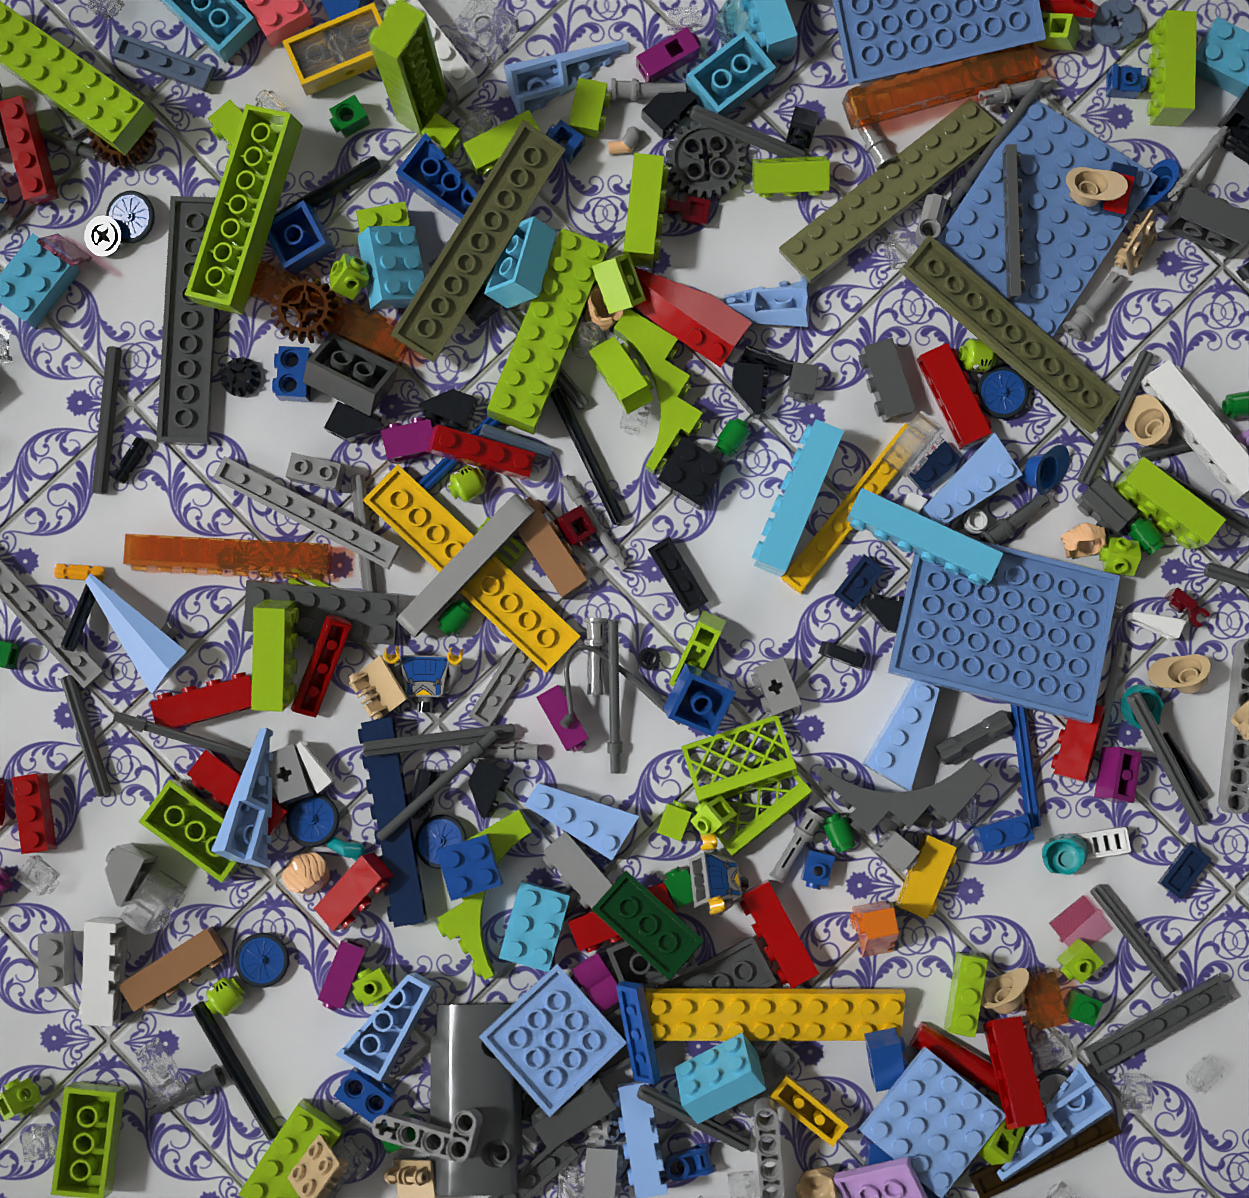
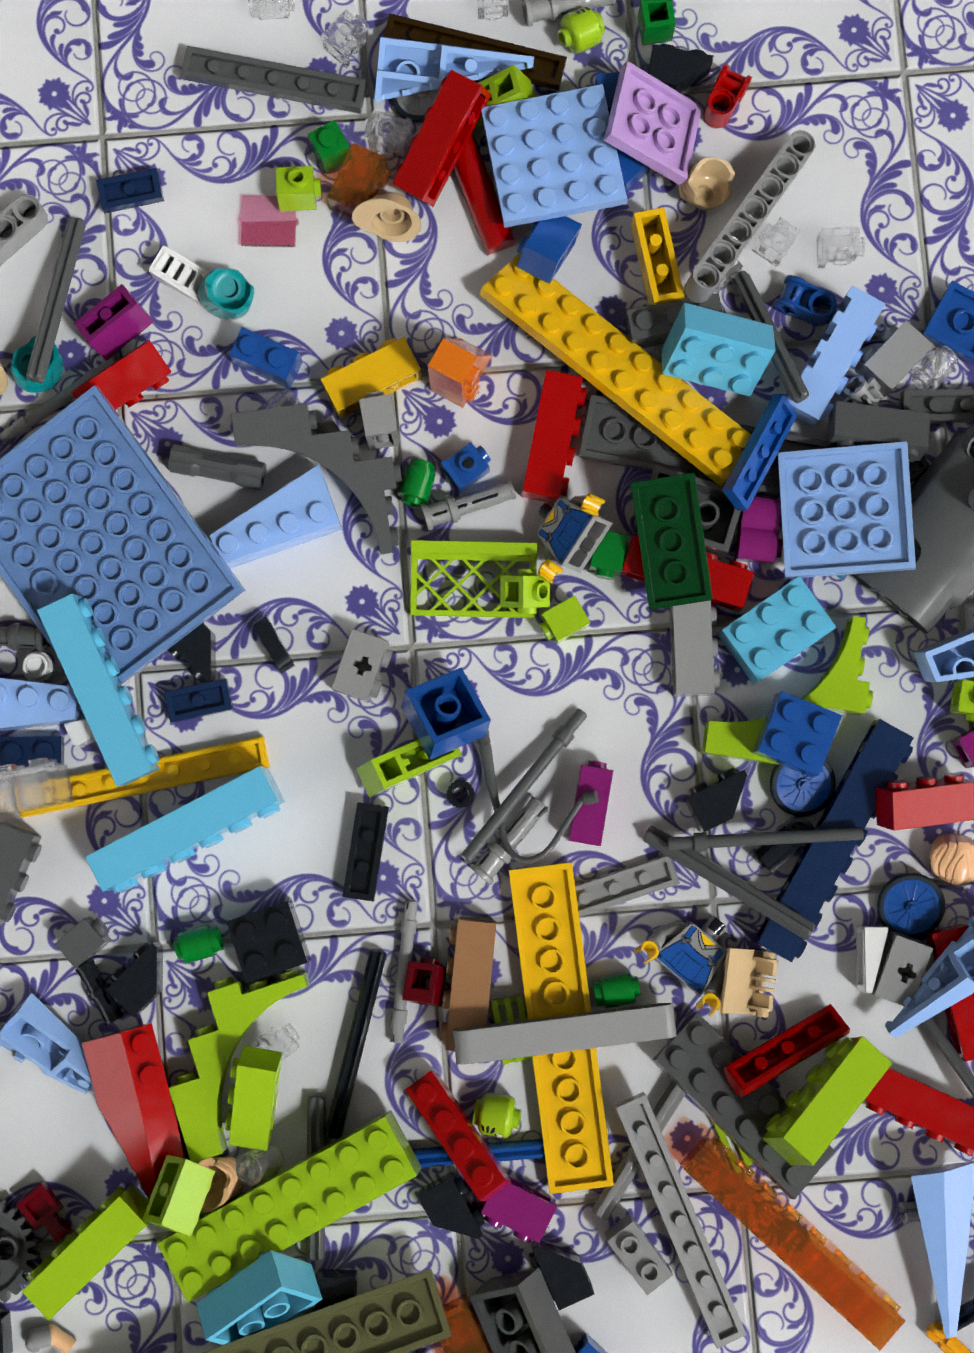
camera: 140 degrees left, 0 degrees up
teal arm [327,836,365,861] -> none
light grey pin [460,741,538,762] -> none
sand blue axle [479,424,552,460] -> none
light blue wedge [525,783,639,860] -> none
lime fence [681,714,798,804] -> none
lime brick [944,952,988,1038] -> none
blue axle [1010,704,1041,828] -> none
dark grey axle [1090,884,1180,993] -> none
black axle [1162,732,1208,801] -> none

